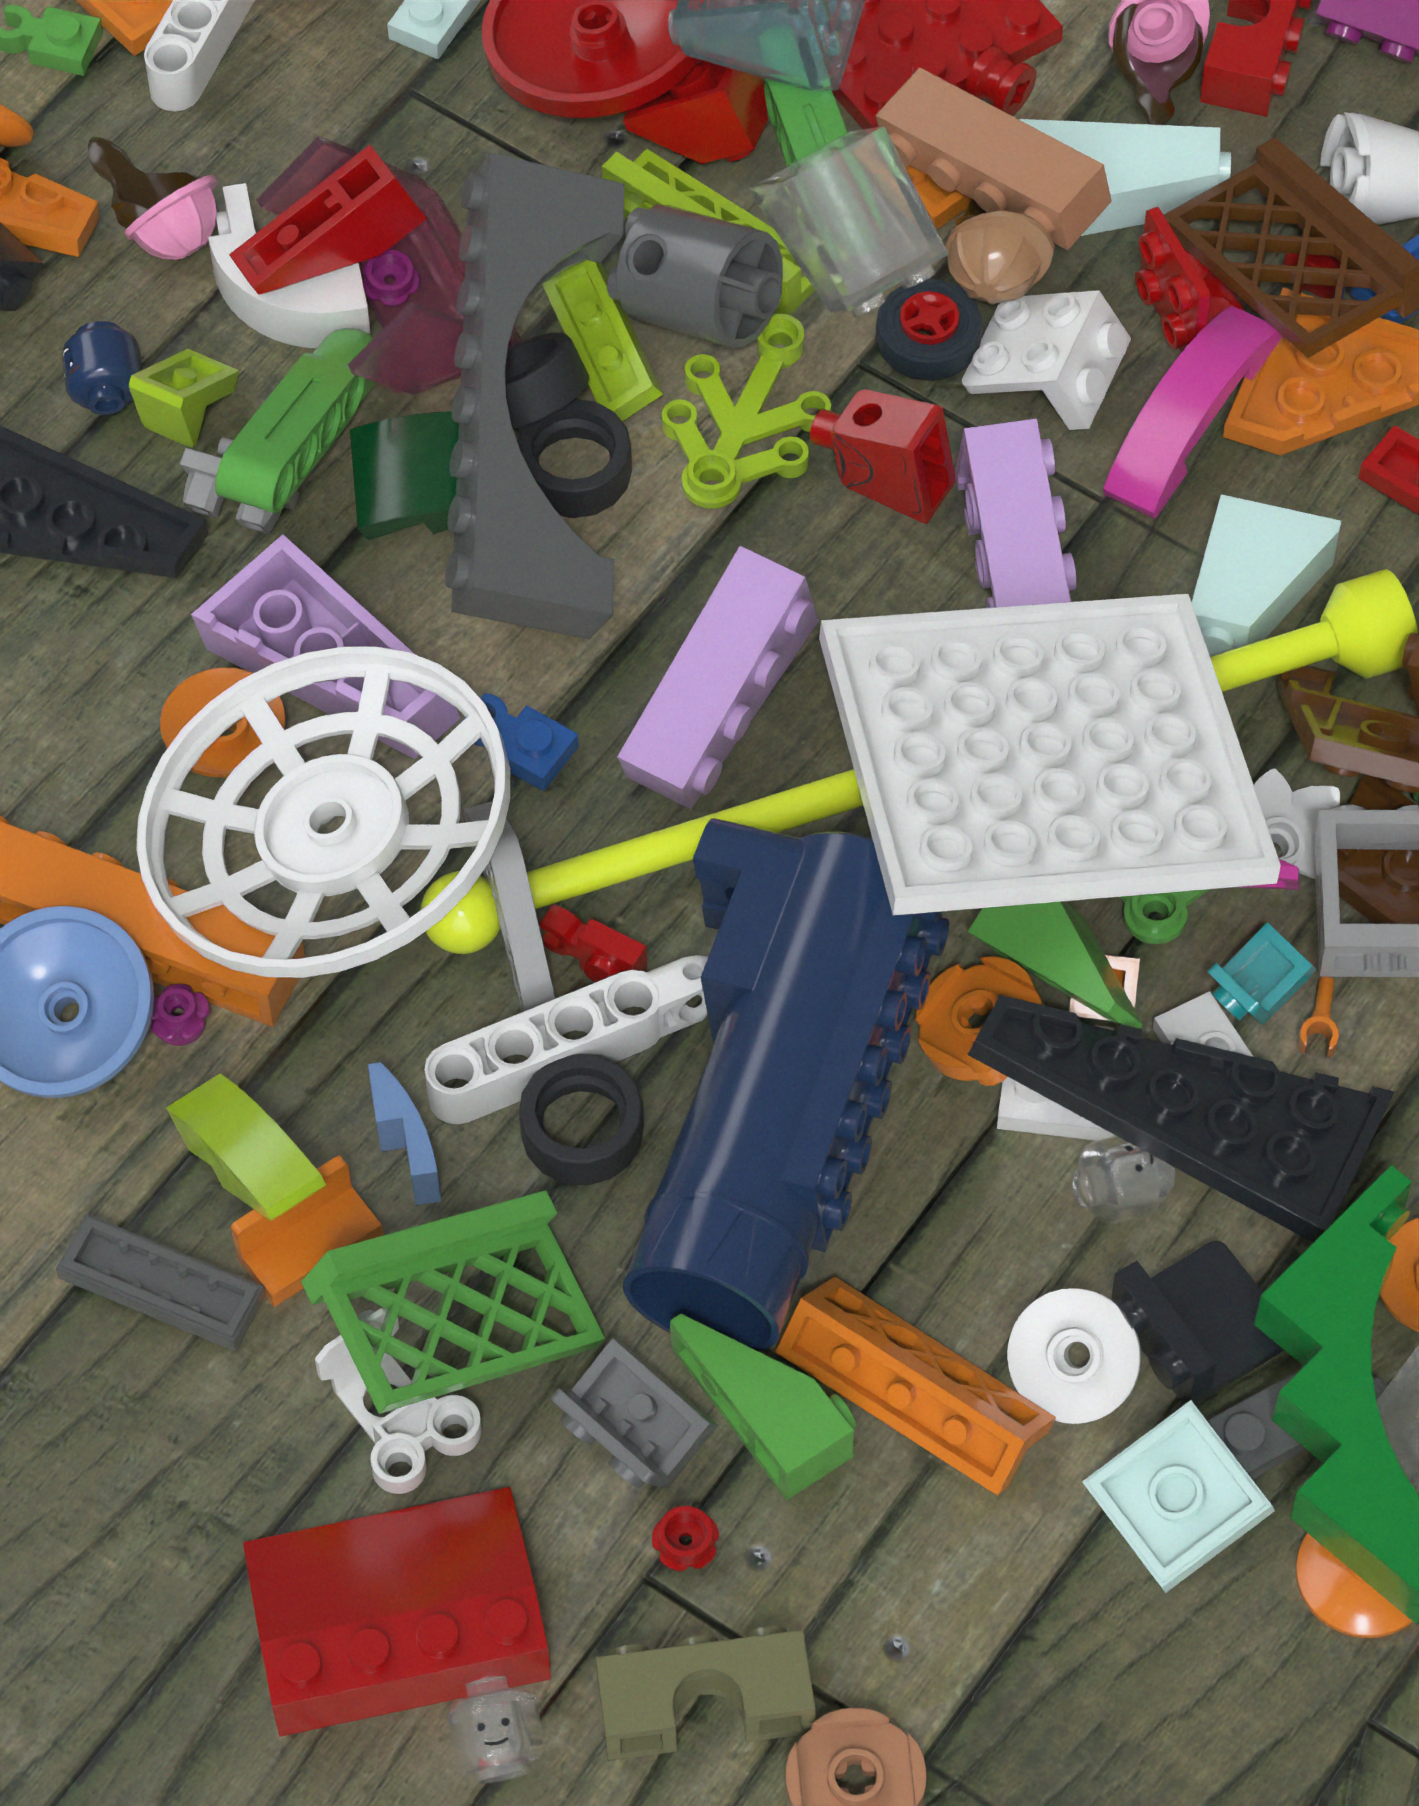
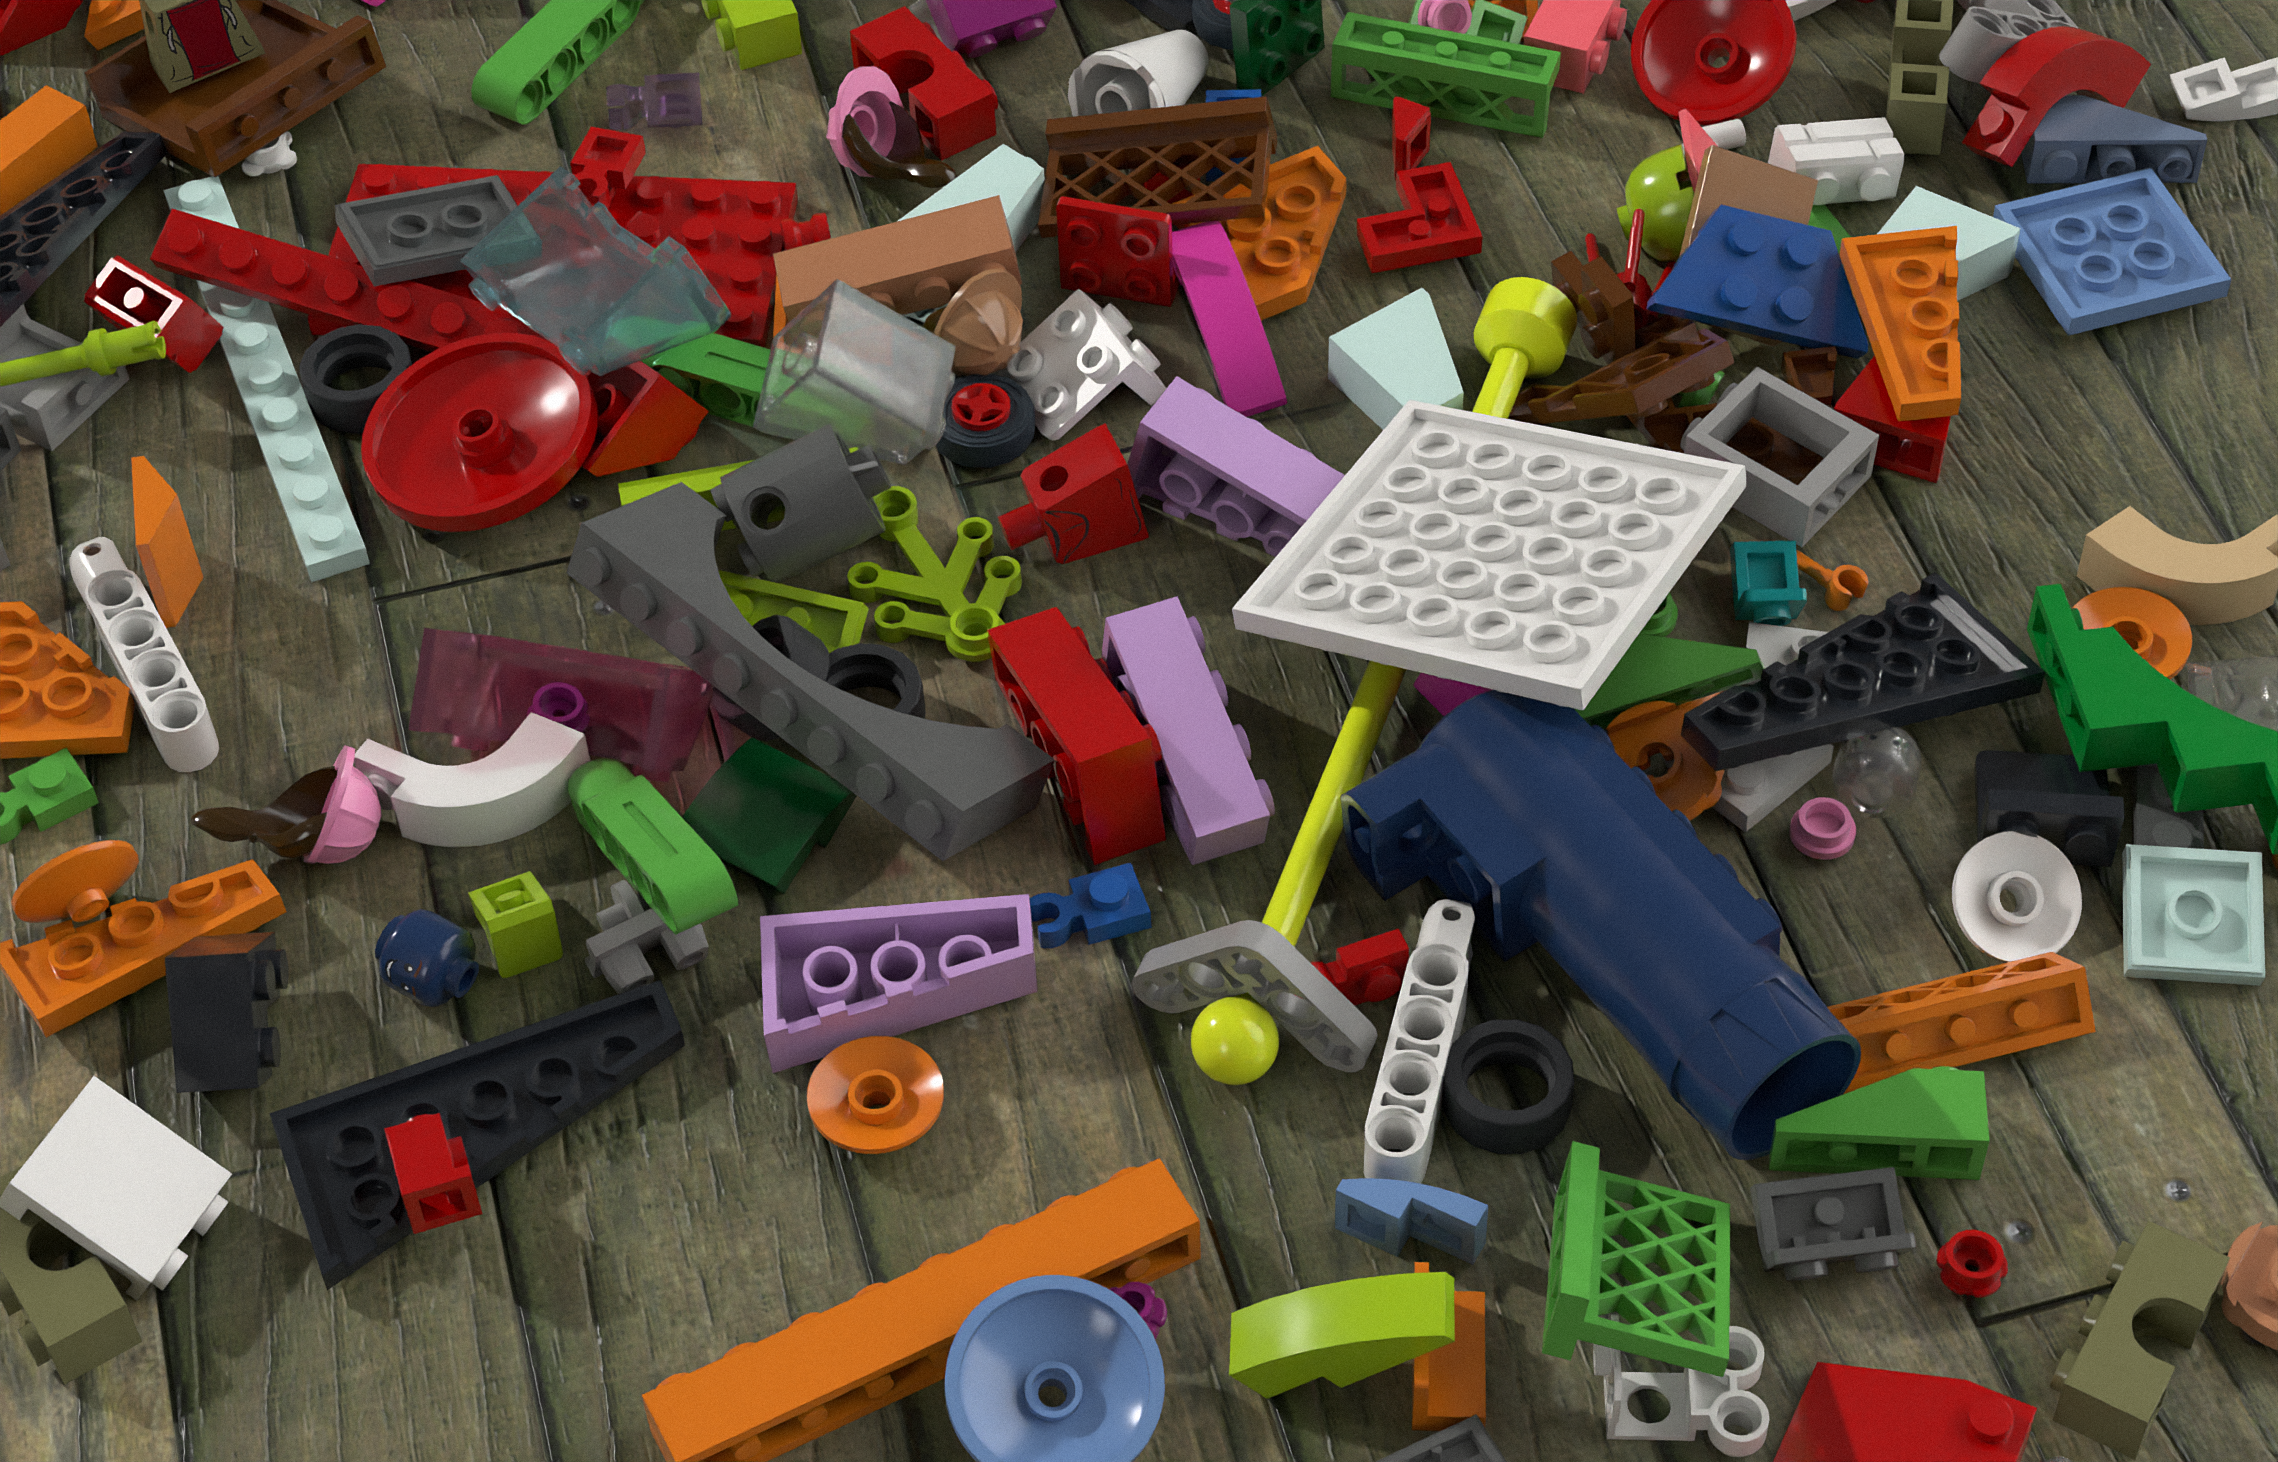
camera: 50 degrees left, 10 degrees down
white dish [136,647,510,978] -> none
red slope [229,145,427,295] -> none
none -> red wedge [987,607,1166,865]
none -> bright pink plate [1789,797,1856,860]

